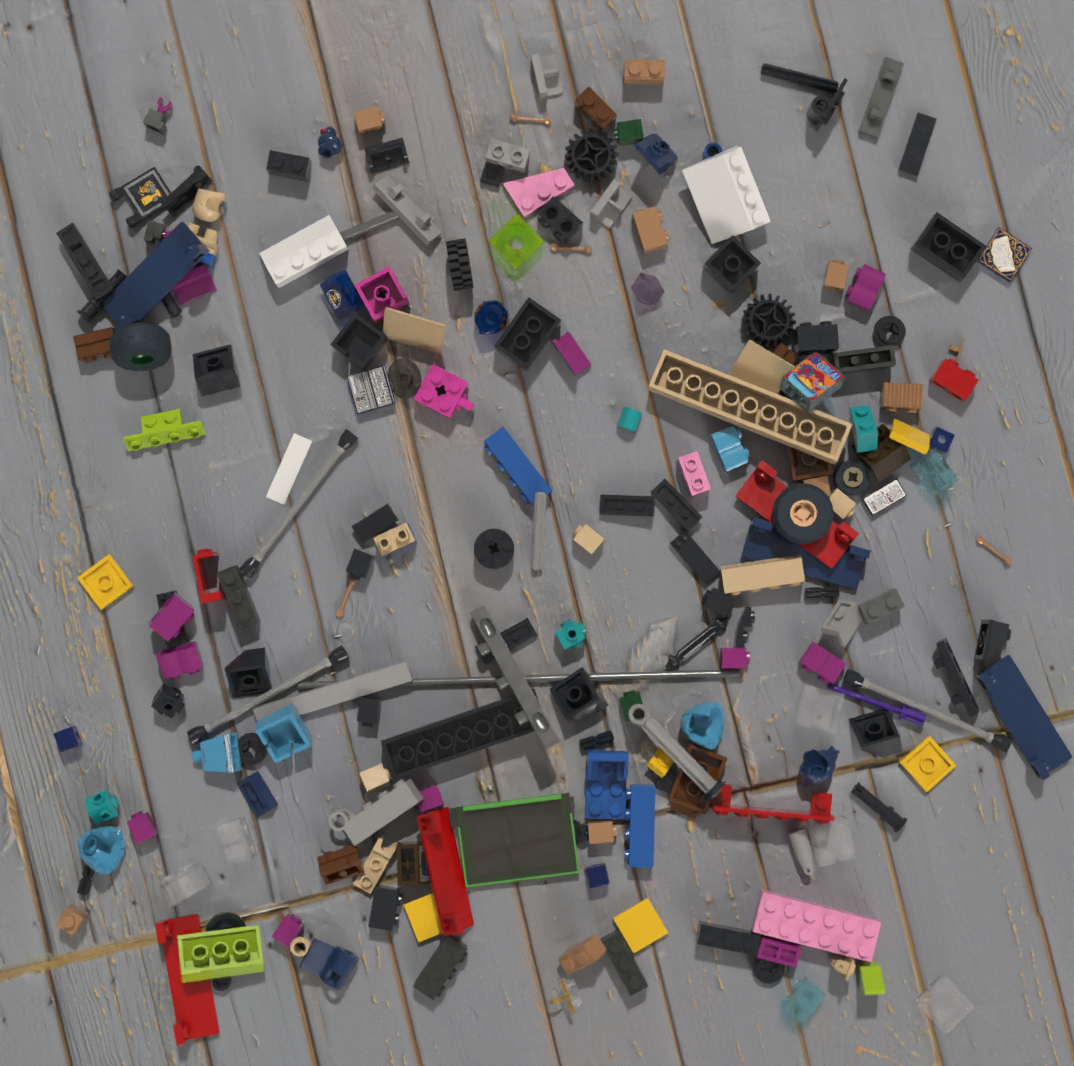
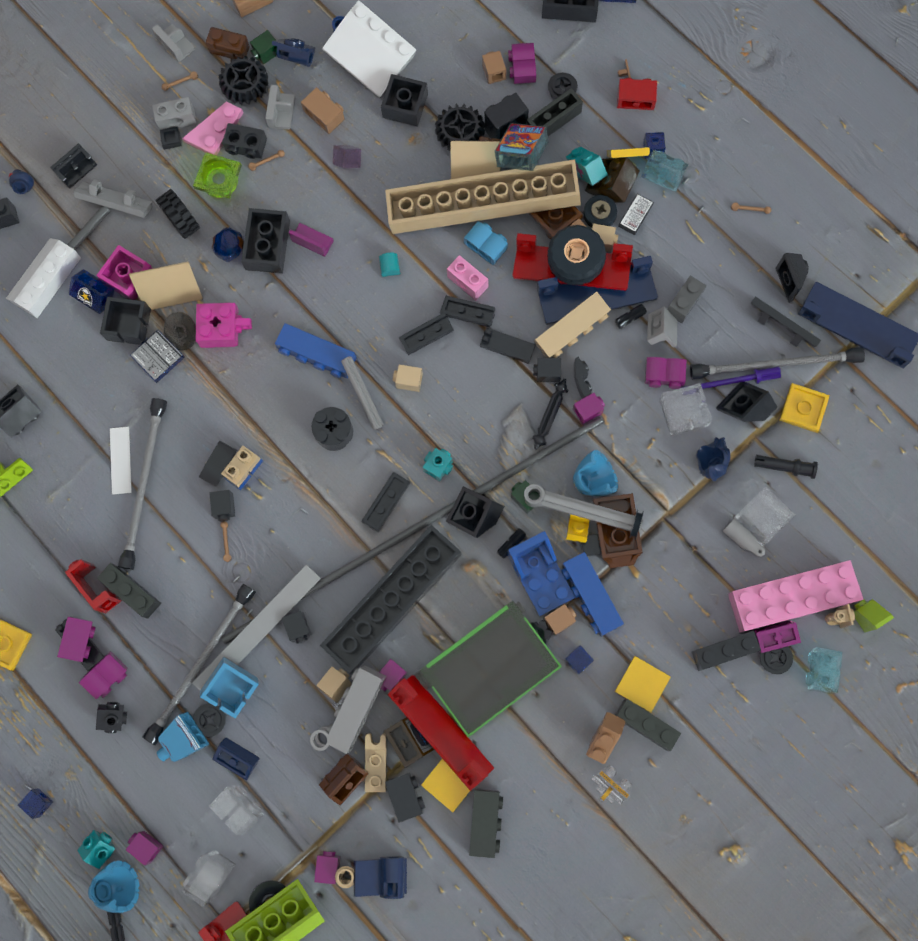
camera: 20 degrees left, 10 degrees down
black slope [225,647,272,698] -> none
medium nougat brick [354,106,386,135] -> none
dark grey piece [470,605,560,750] -> none
red bracket [709,784,835,824] -> none
medium nougat brick [880,382,924,413] -> none

